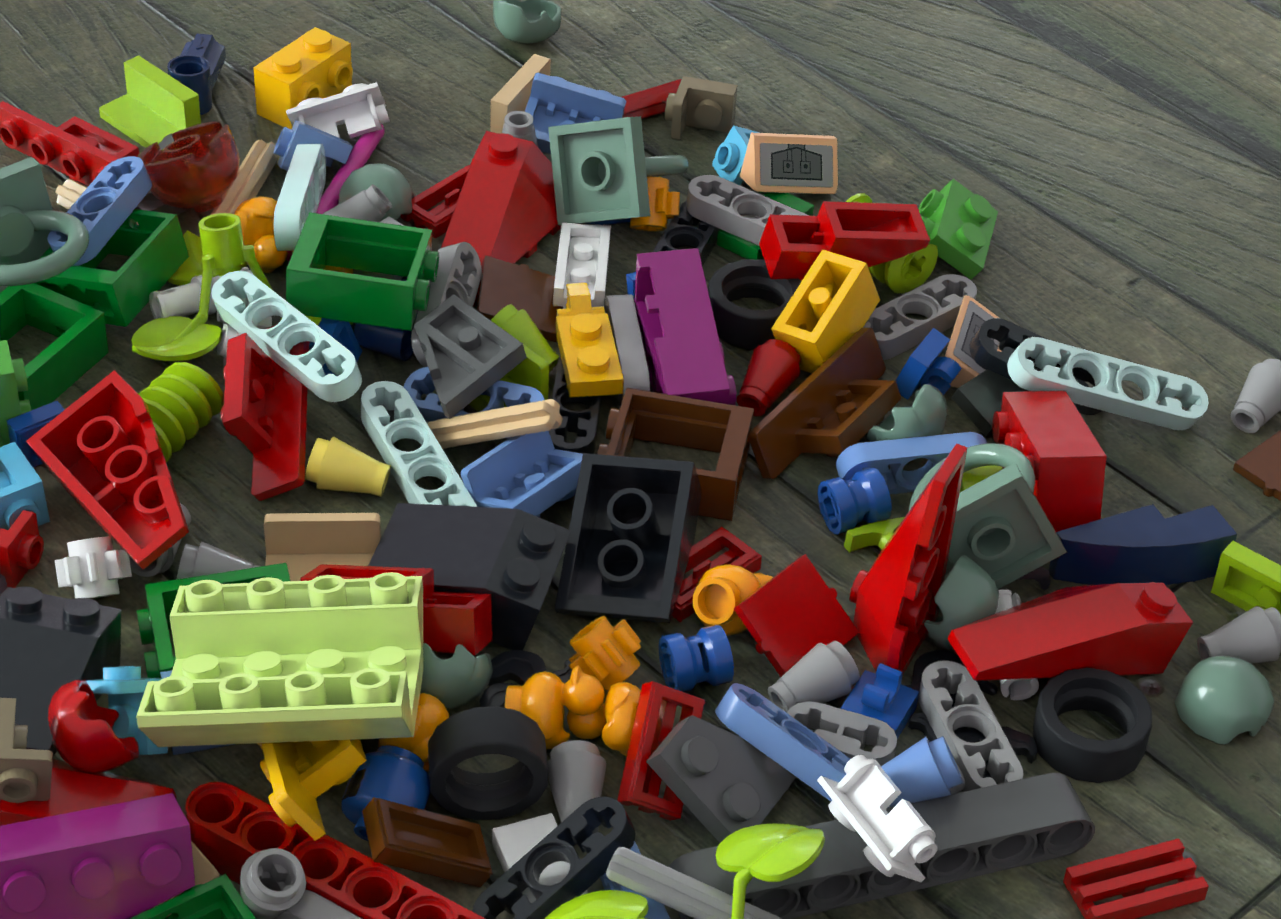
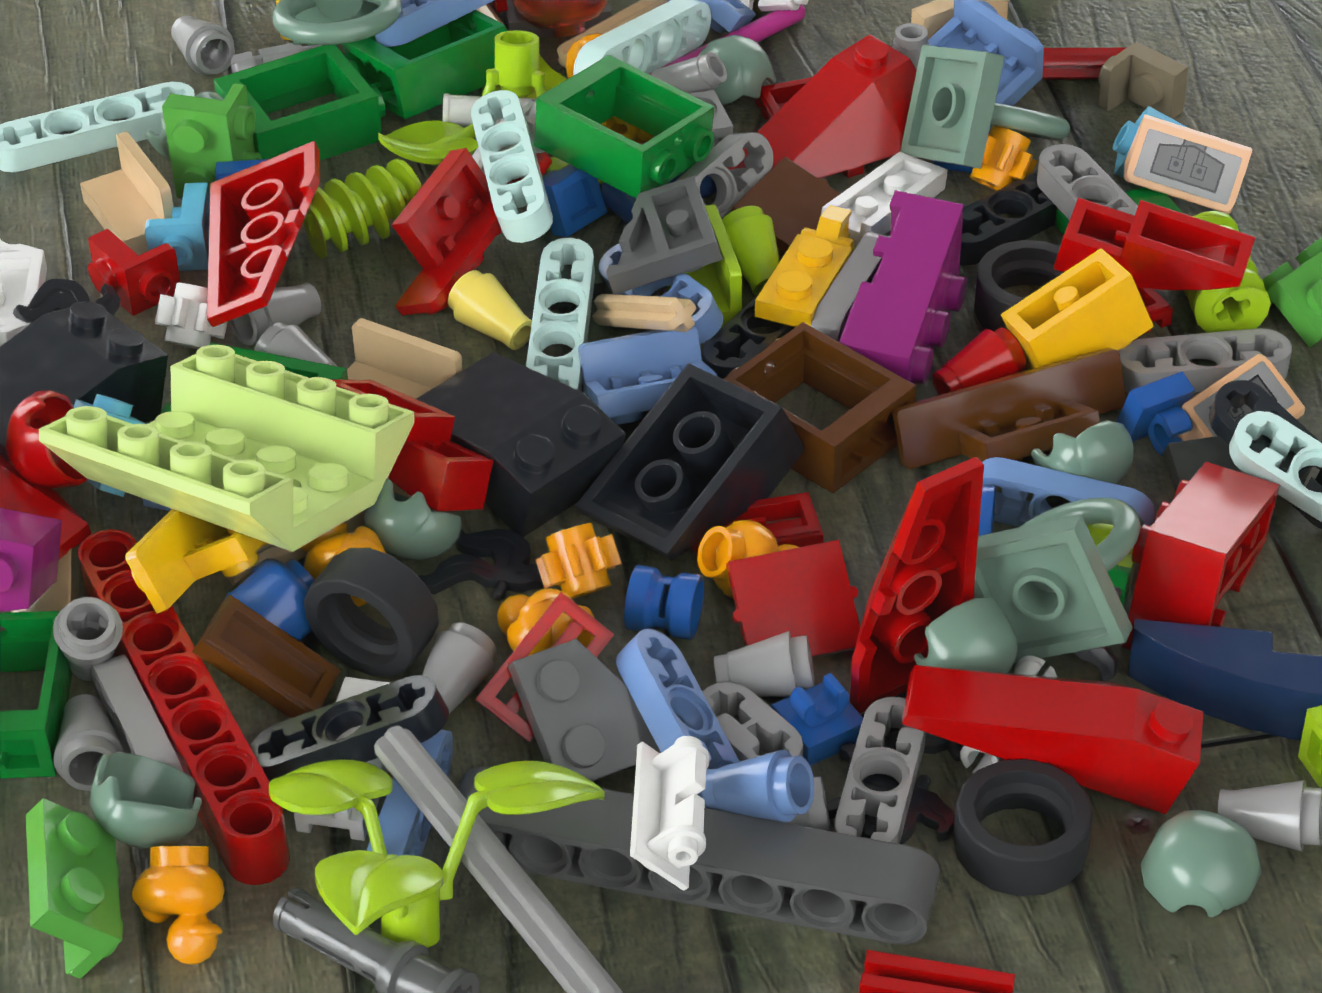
camera: 35 degrees right, 0 degrees up
light orange animal [505,666,605,749] -> none

